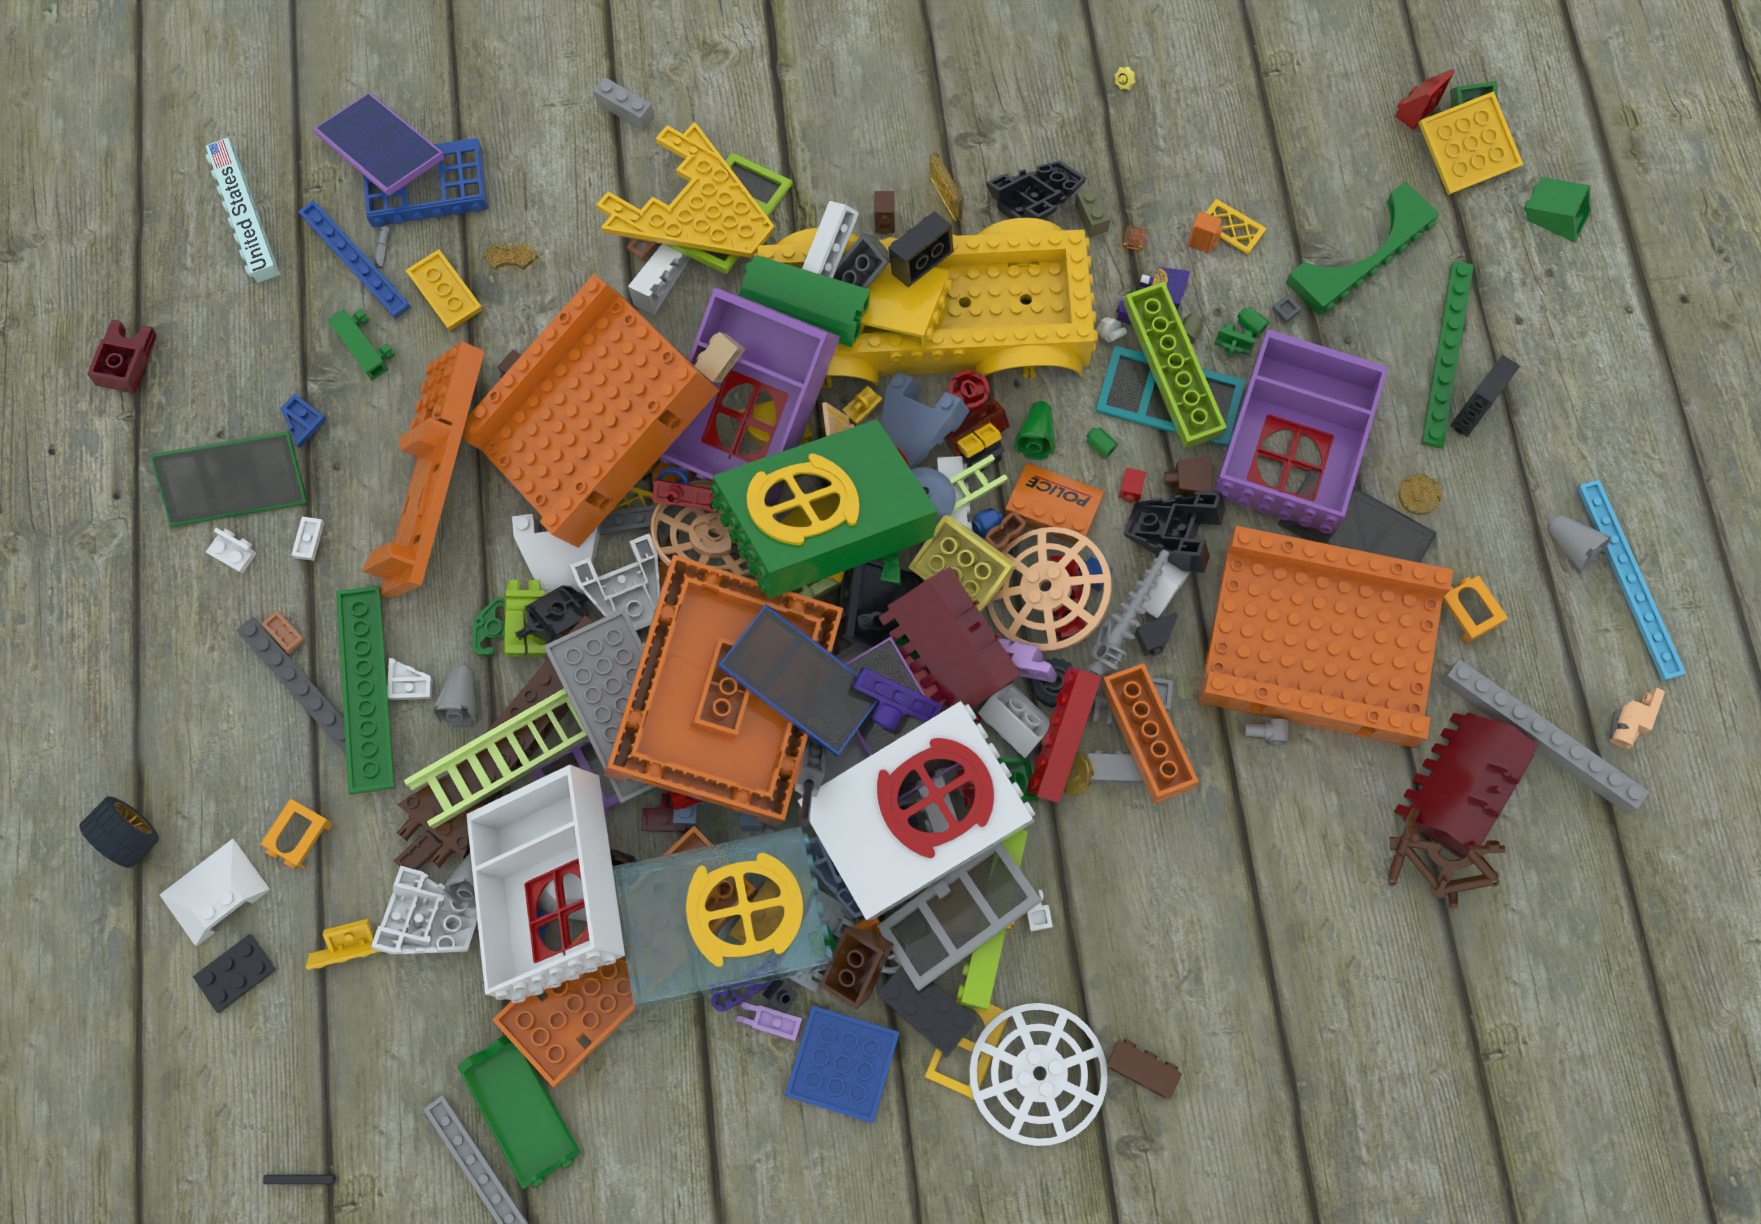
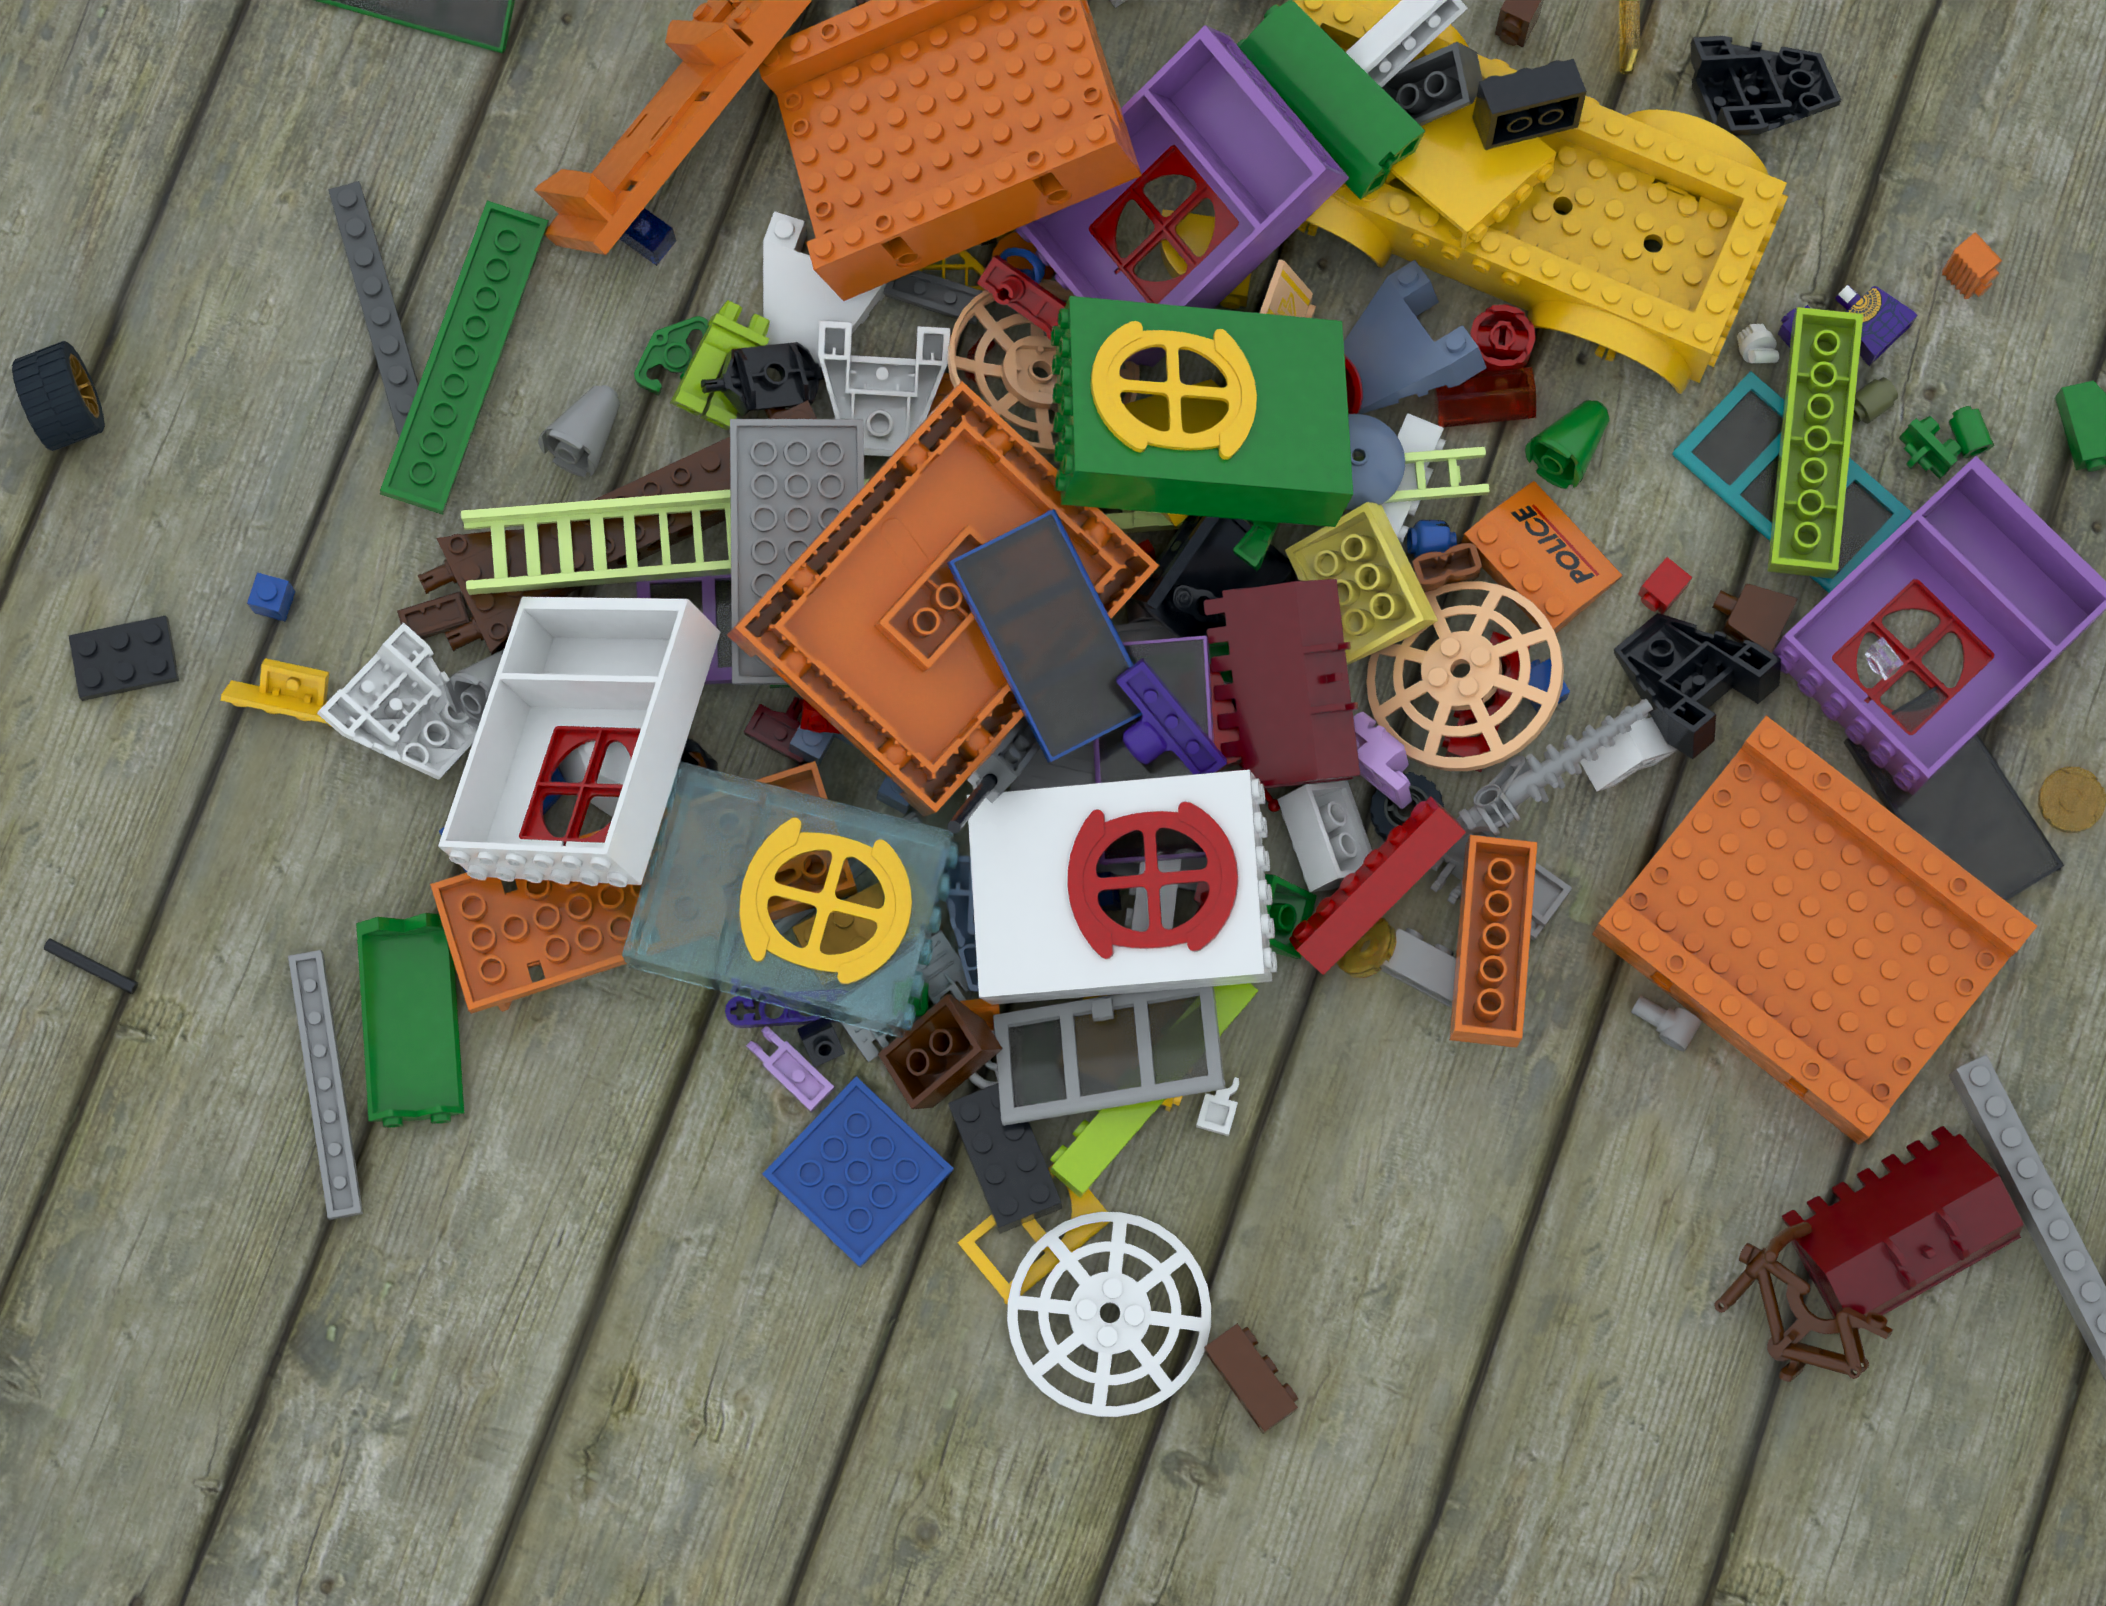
camera: 25 degrees right, 5 degrees up
white slope [160,839,271,947] -> none
white bracket [206,528,257,574] -> none
light orange panel [260,798,334,869] -> none
nougat plate [261,610,306,655] -> none
white plate [291,517,325,561] -> none
white wing [387,658,433,700] -> none
tan brick [694,332,745,383] -> none
yellow hips [842,386,883,425] -> none
yellow hips [957,423,1005,472] -> none
olive brick [1075,186,1110,237] -> none
green brick [1086,427,1118,459] -> none
clear orange plate [1123,226,1146,250] -> none
black slope [1134,612,1178,656] -> none
yellow window [1206,199,1267,255] -> none
dark grey plate [1272,295,1302,324] -> none
light orange panel [1442,575,1508,644] -> none
none -> blue brick [247,572,295,622]
none -> clear blue brick [619,208,676,266]
none -> clear plate [1865,637,1904,680]

